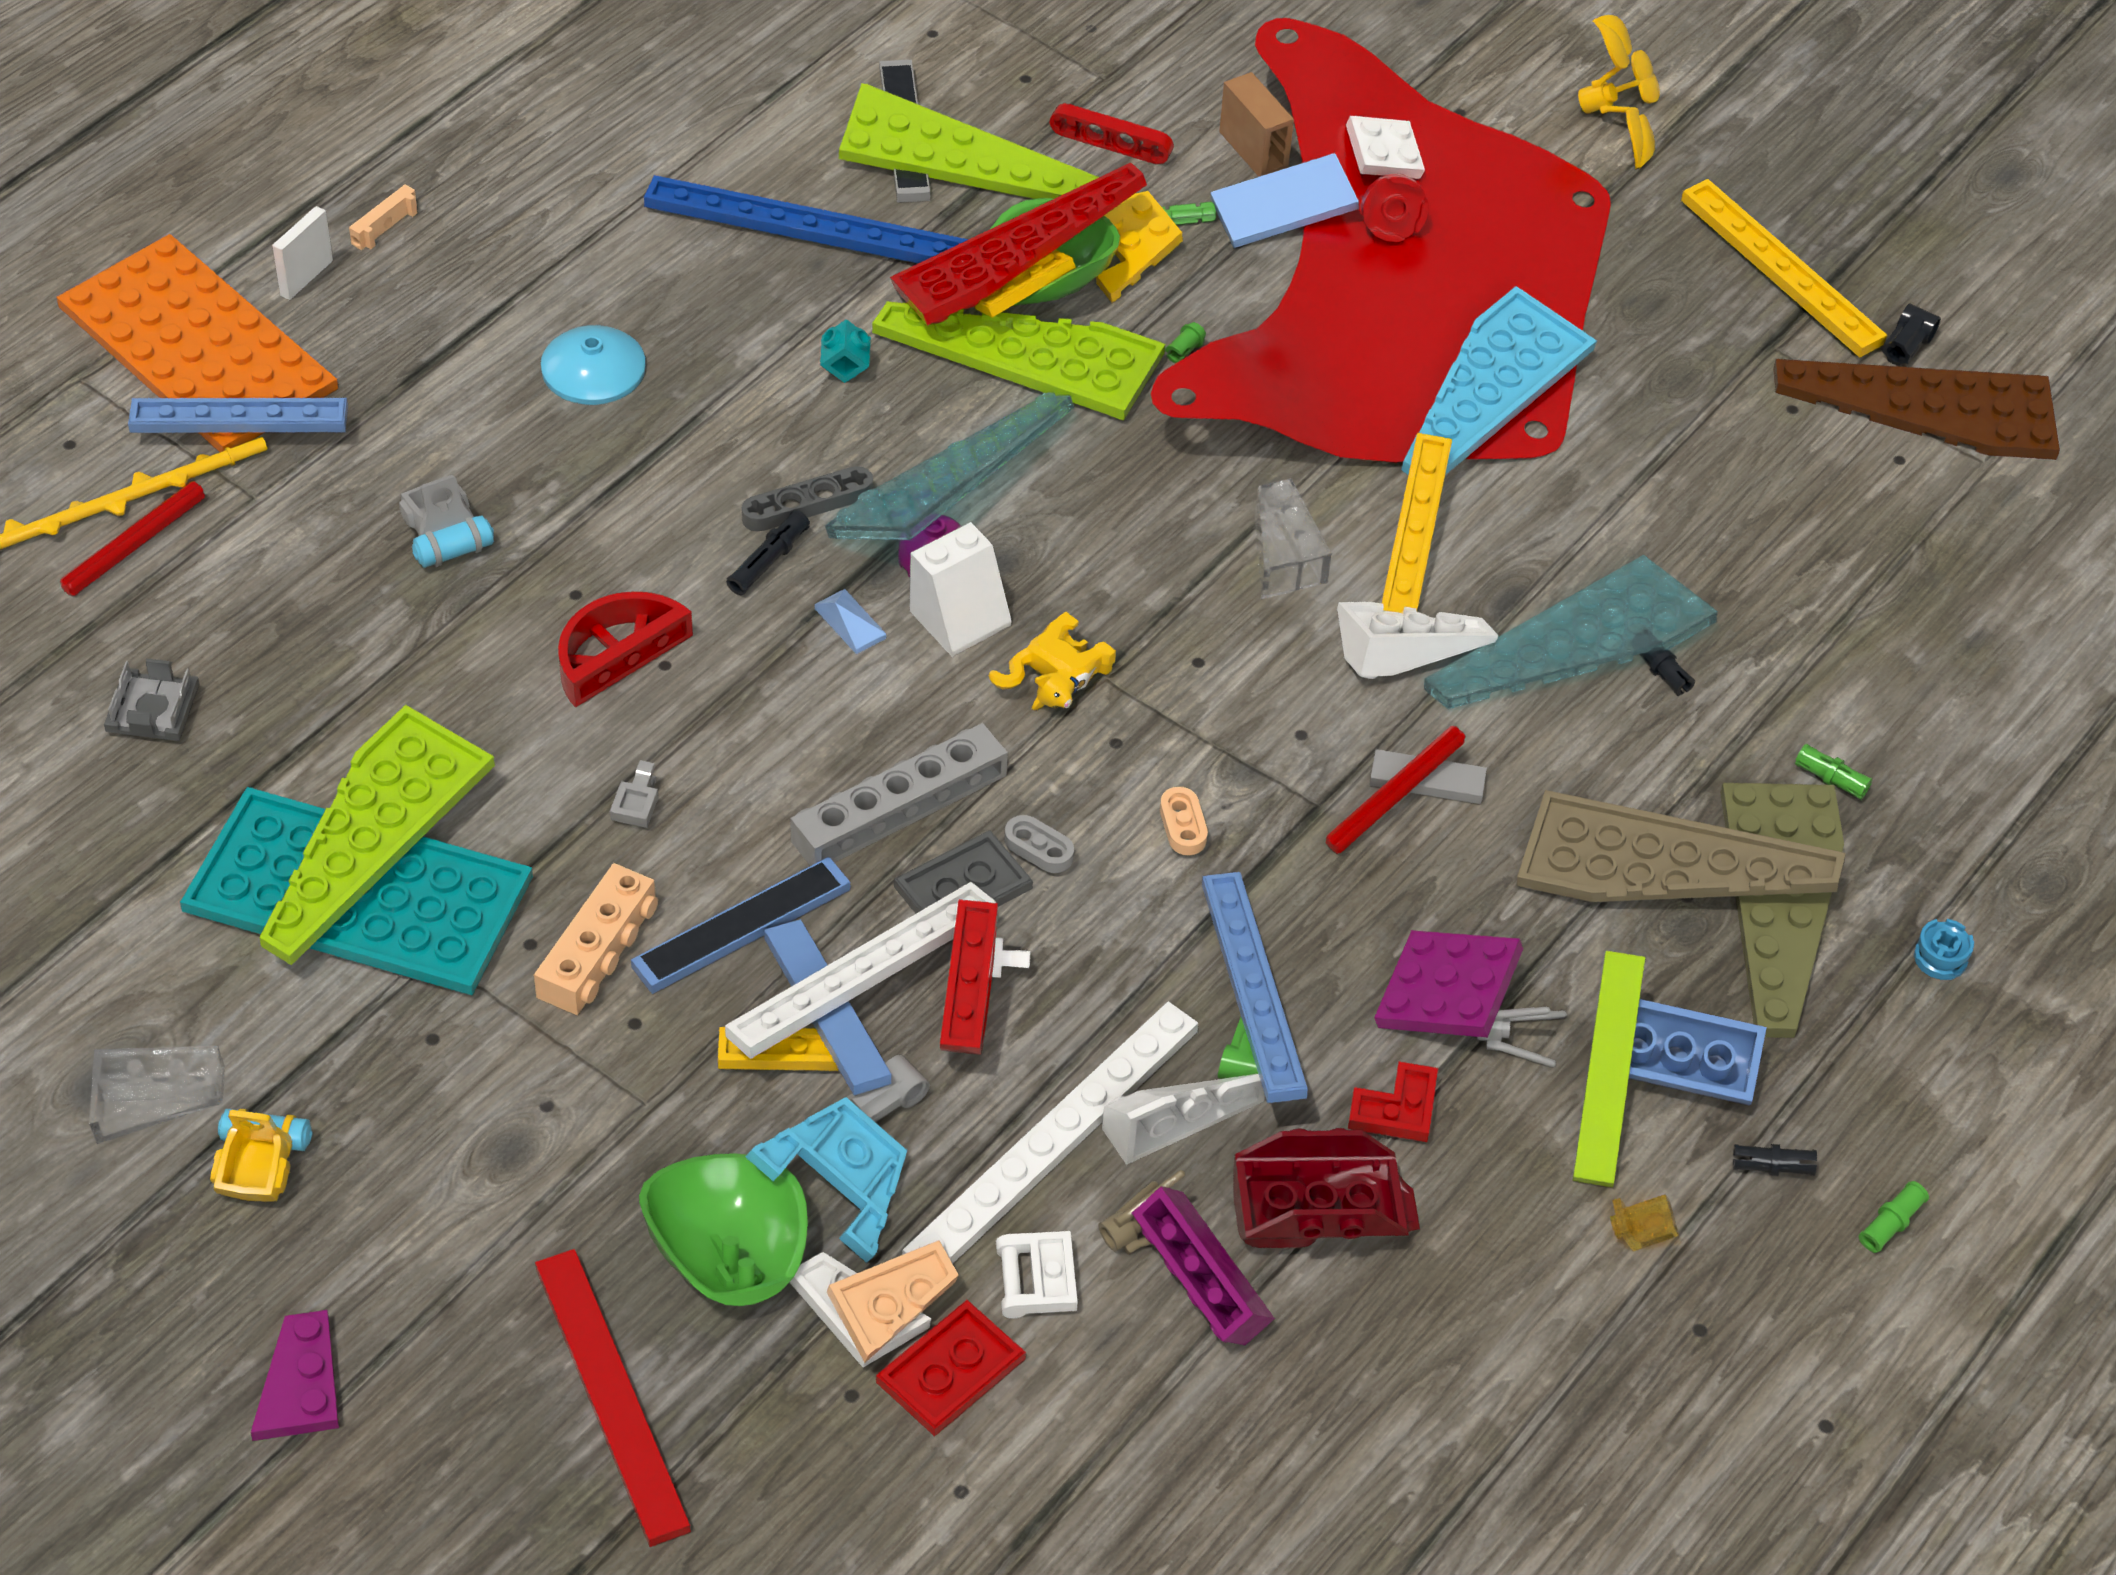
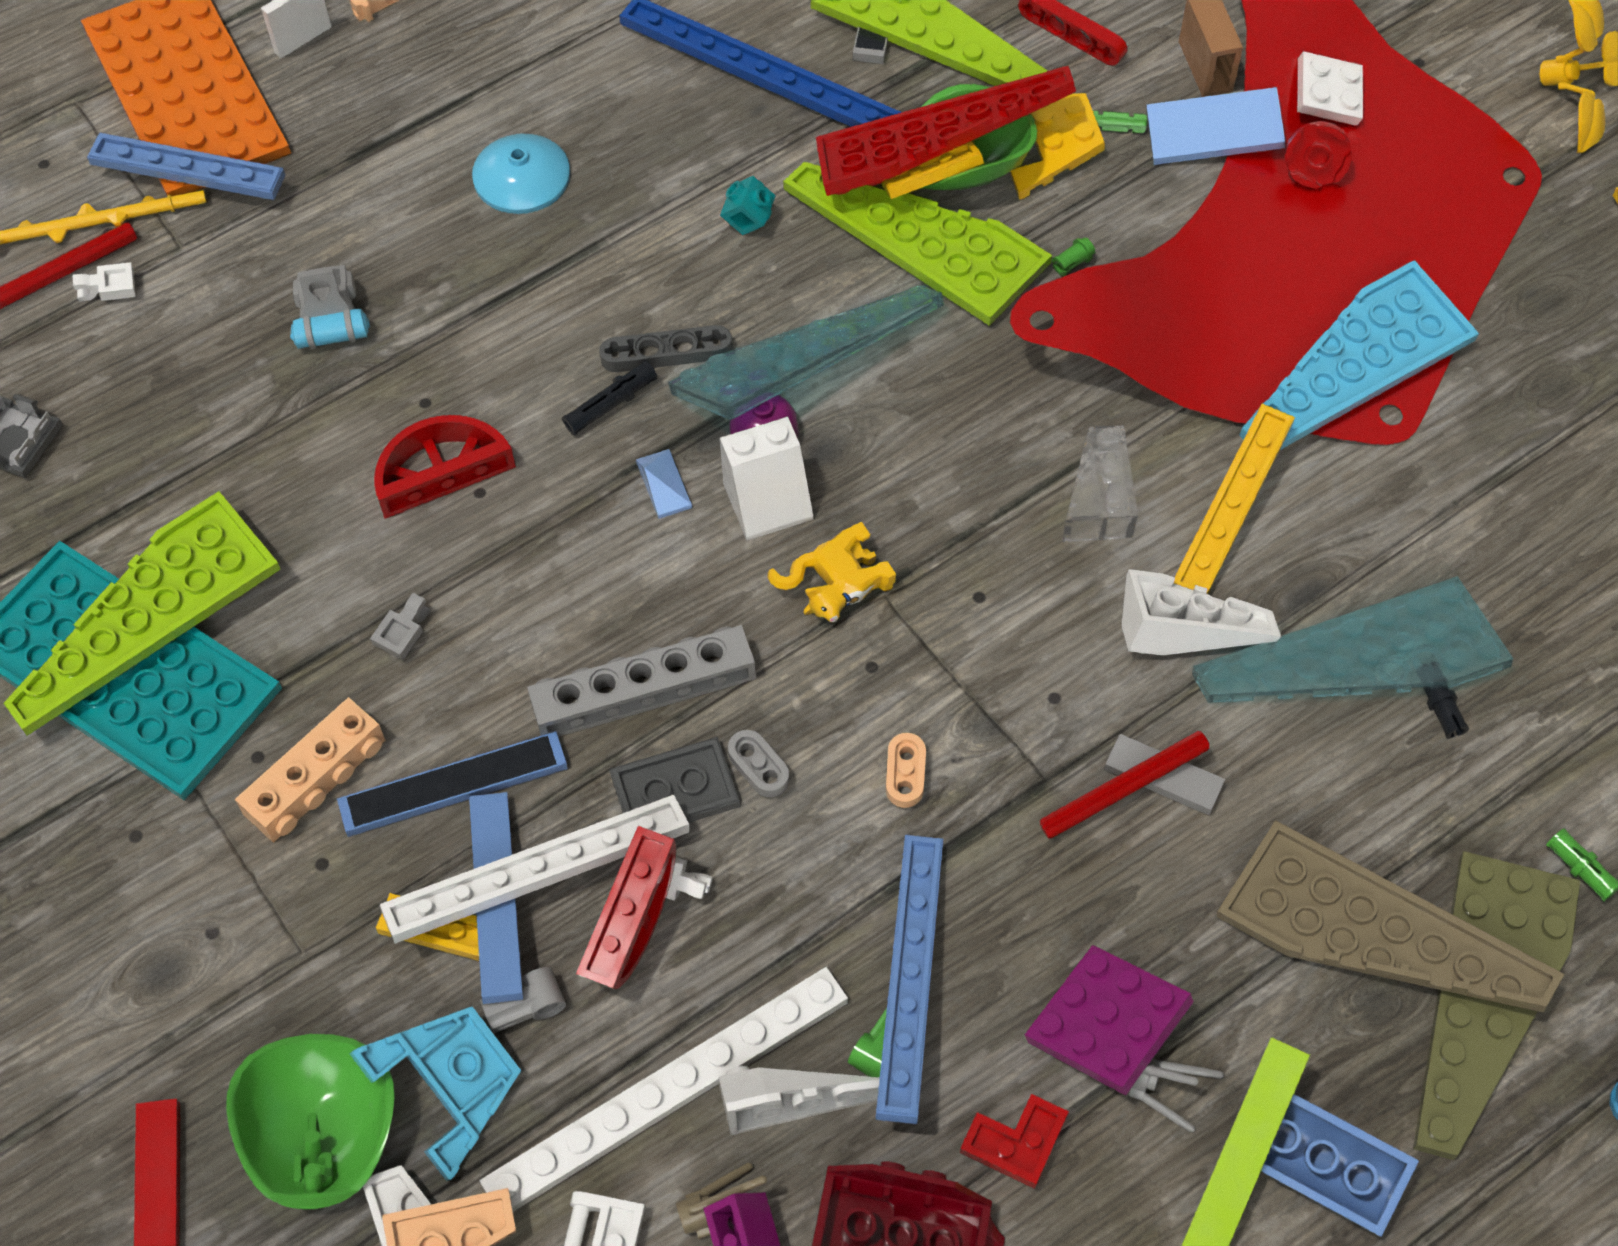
camera: 20 degrees right, 10 degrees up
none -> white plate [73,262,136,302]

